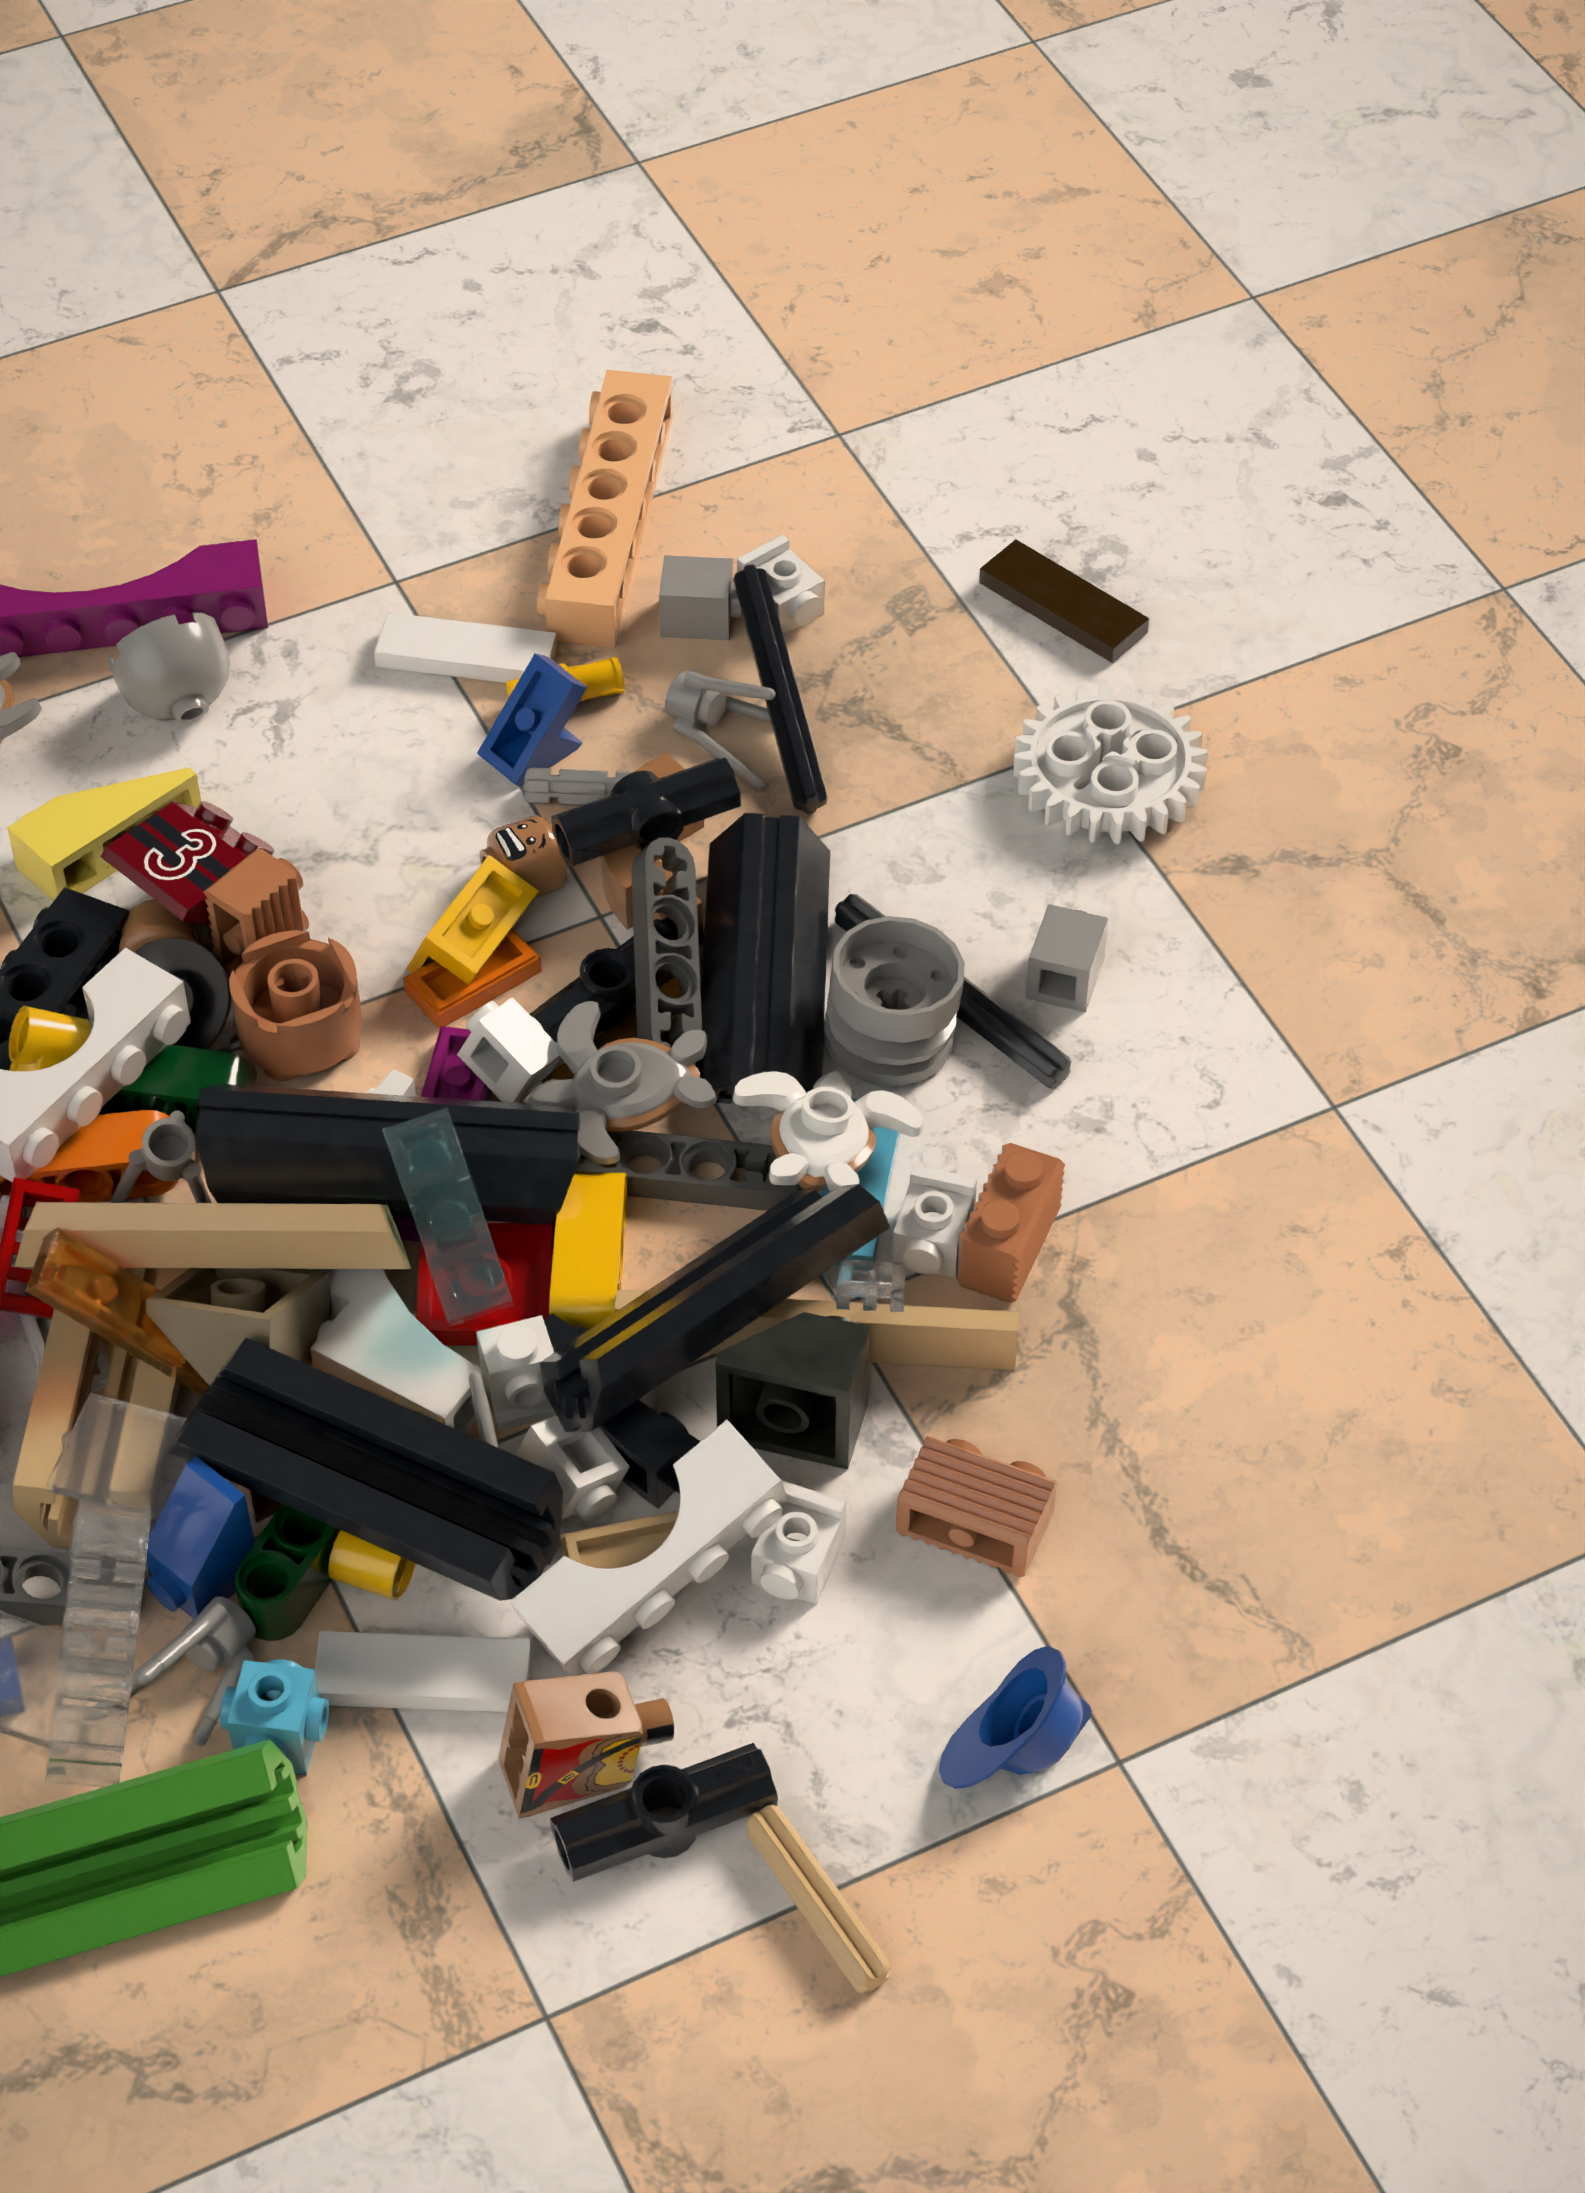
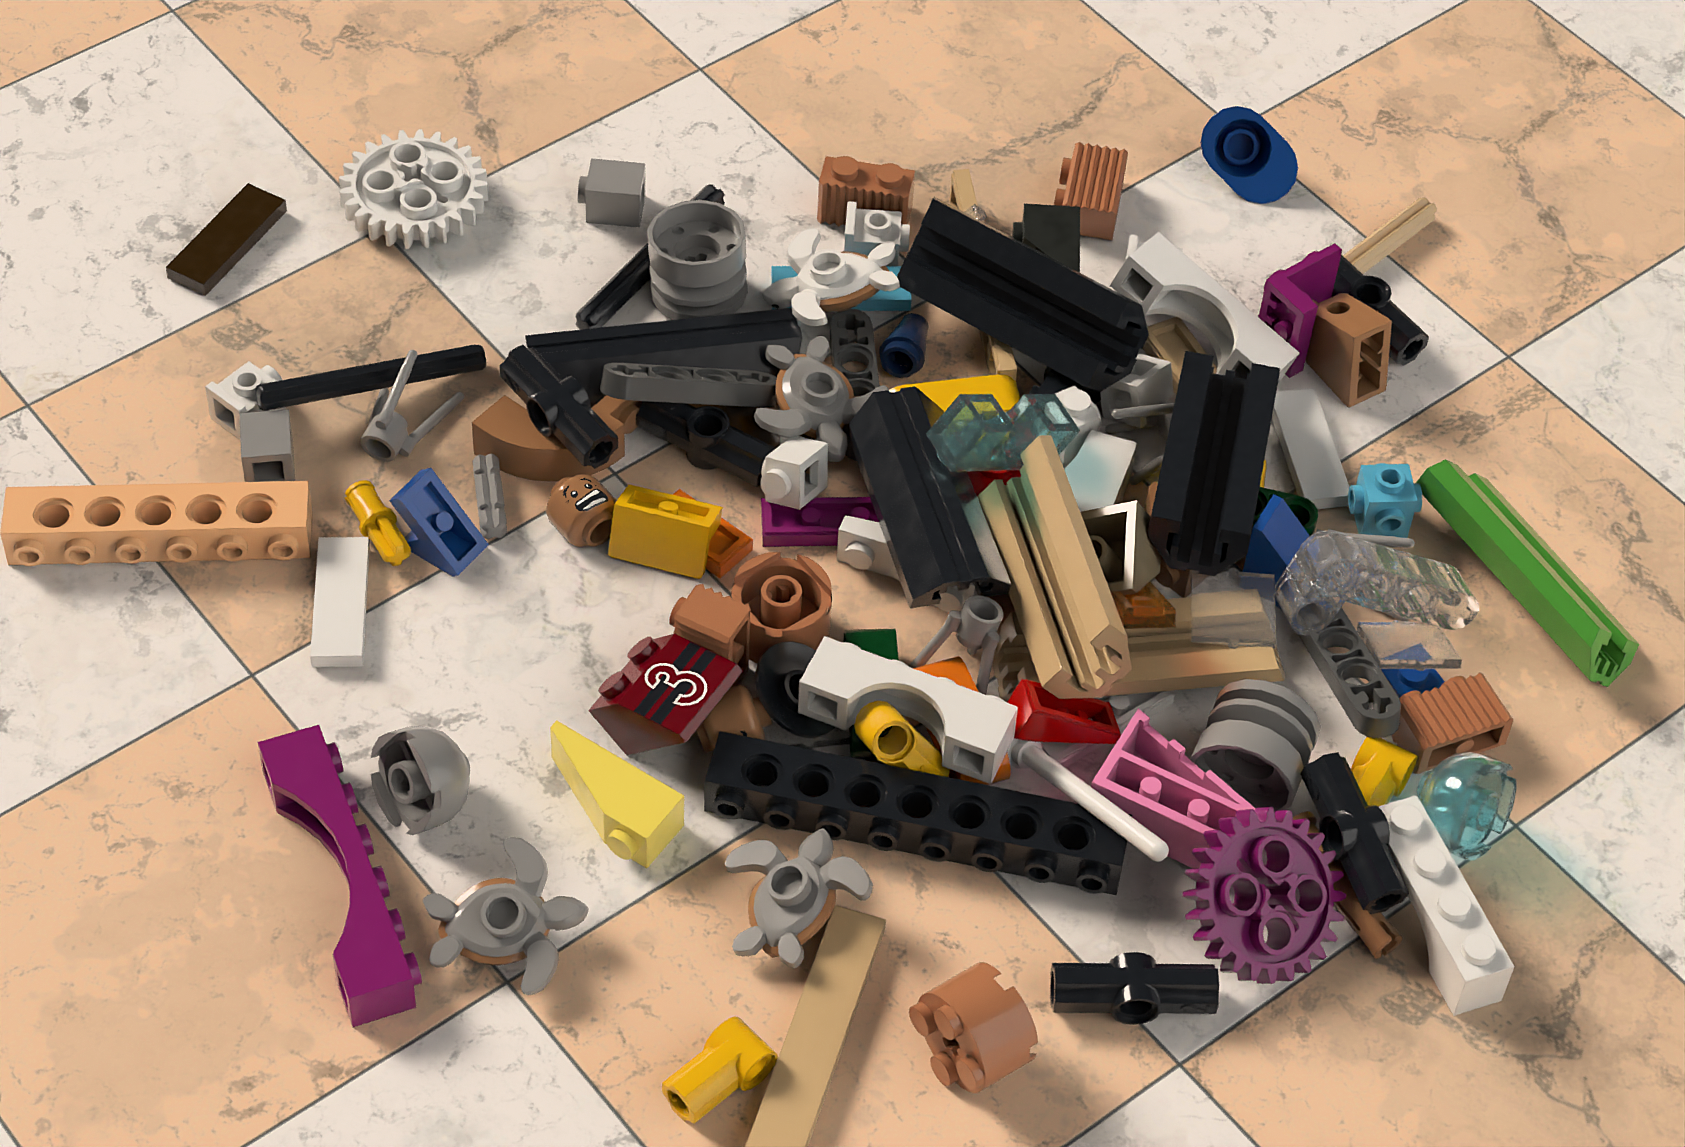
camera: 105 degrees left, 0 degrees up
none -> dark blue cone [879,313,929,378]
none -> magenta bracket [1258,243,1342,378]

